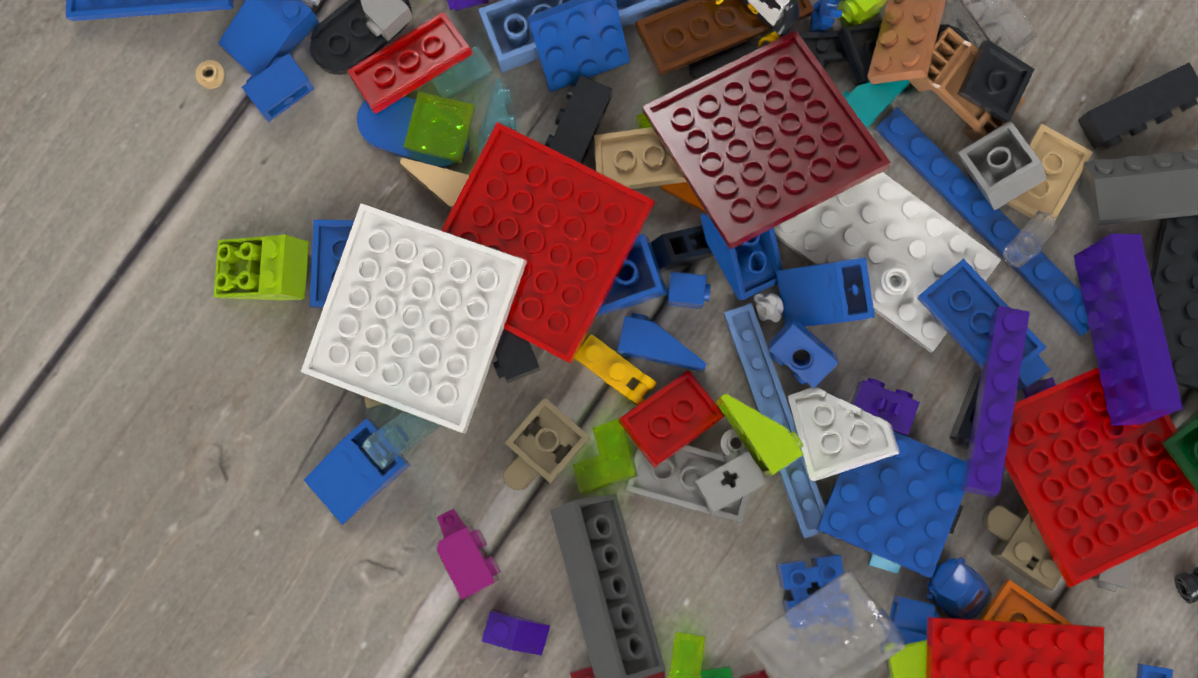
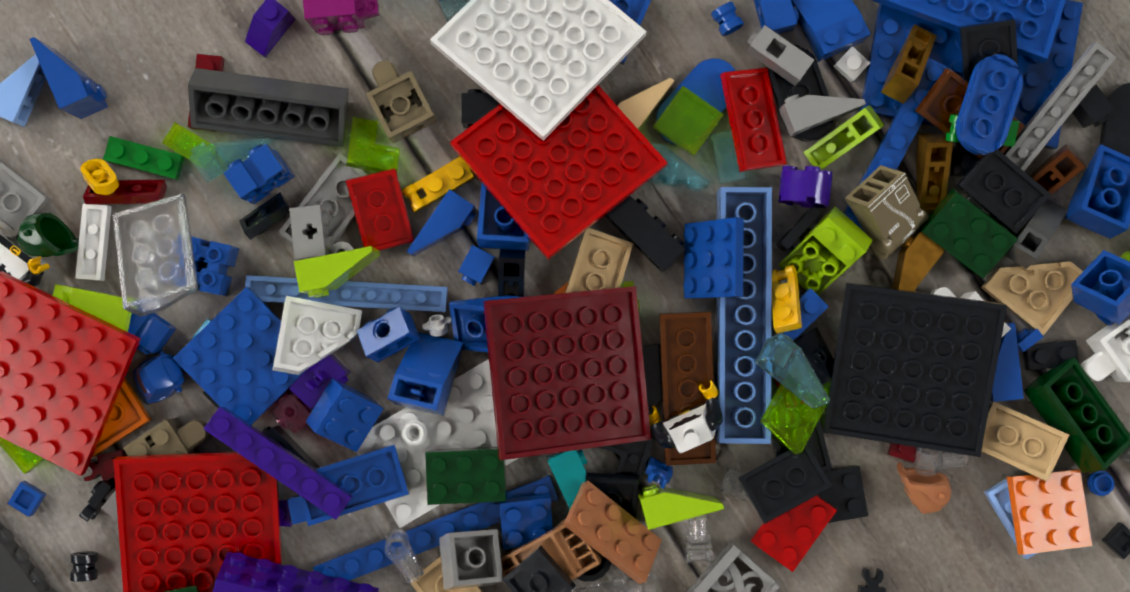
camera: 110 degrees right, 5 degrees up
none -> black plate [79,478,115,522]
none -> dark red plate [84,449,127,481]
none -> clear light blue slope [189,137,272,183]
none -> blue brick [223,144,295,205]
none -> black plate [239,192,290,240]
none -> clear pink brick [273,393,313,434]
none -> blue brick [305,378,384,452]
none -> dark green brick [425,446,507,505]
none -> blue plate [499,494,553,549]
none -> blue wheel [711,2,744,36]
none -> light grey brick [746,25,814,86]

